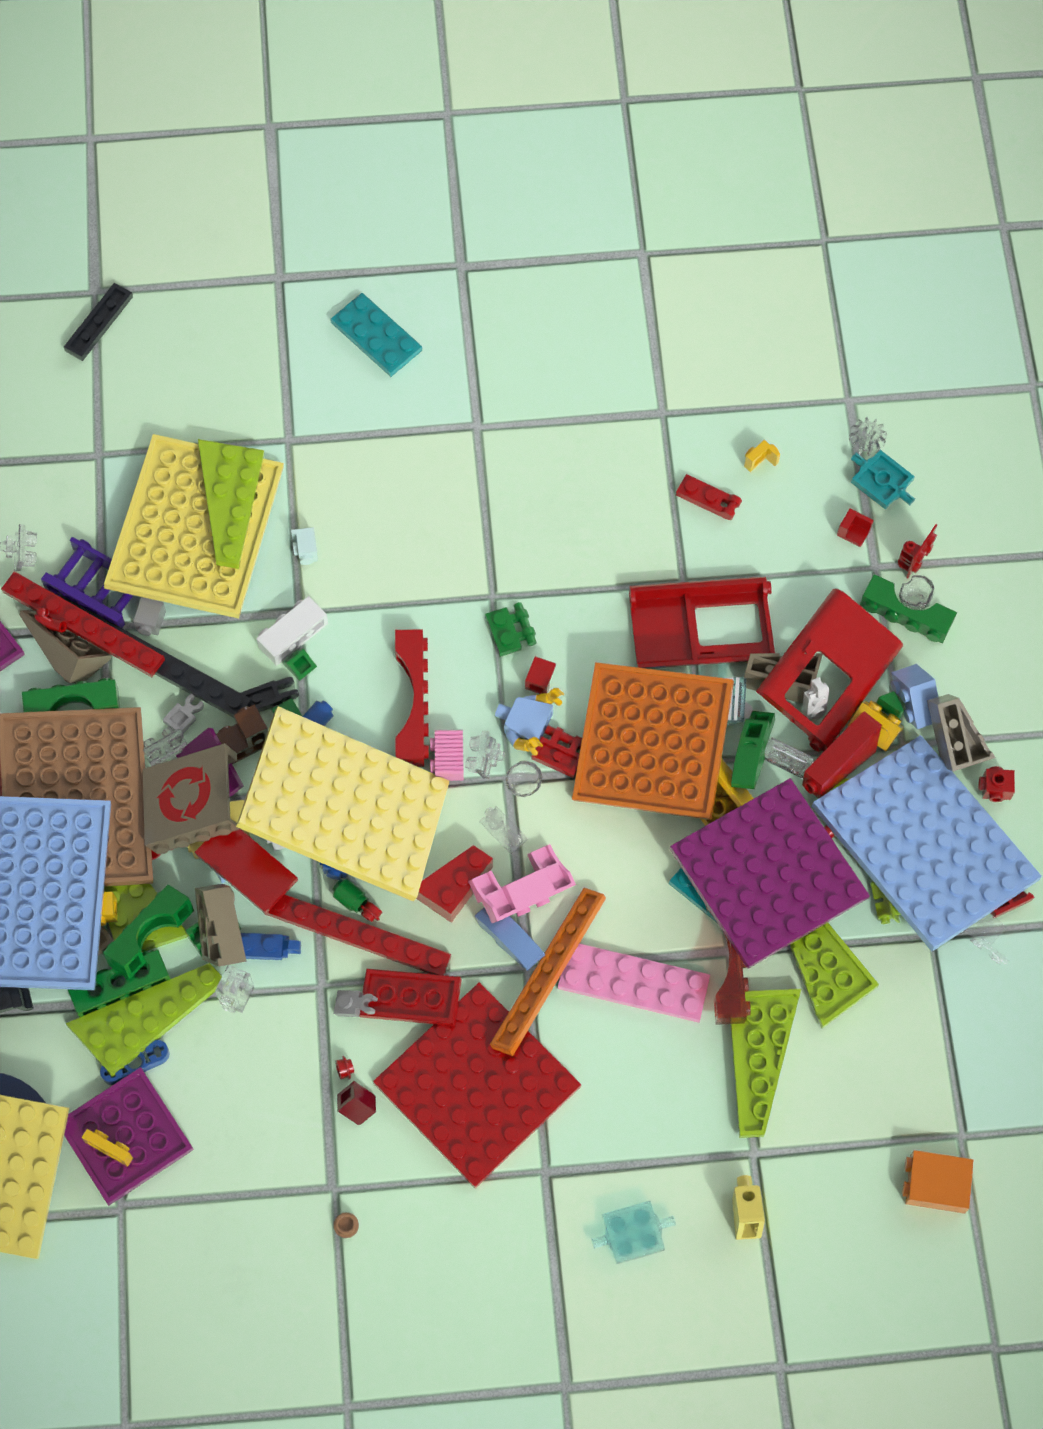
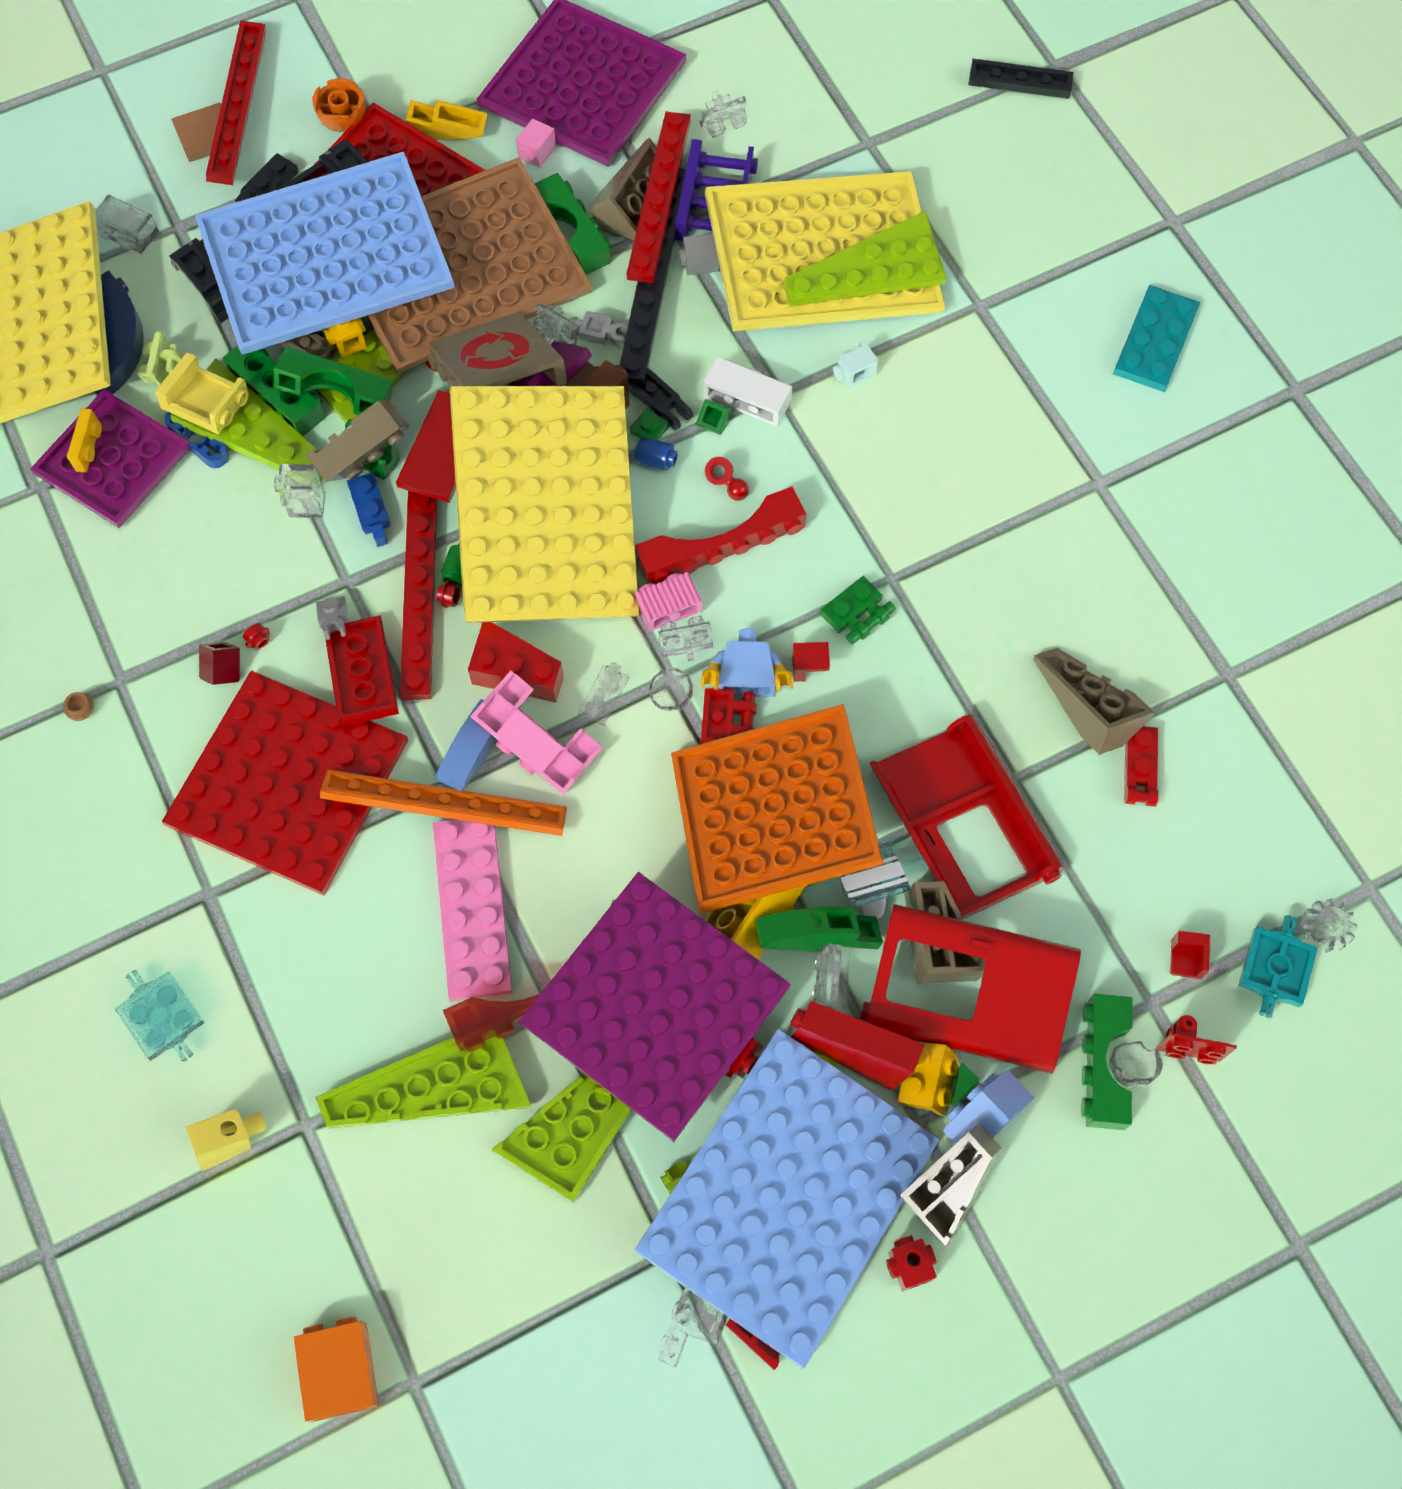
camera: 70 degrees right, 0 degrees up
red arm [34,607,67,632] -> none
yellow bracket [744,440,780,472] -> none
white hinge [802,677,829,720] -> none
none -> yellowish green hips [137,331,183,386]
none -> light yellow panel [156,352,249,434]
none -> red plate [705,457,749,501]
none -> dark tan wedge [1033,648,1154,755]

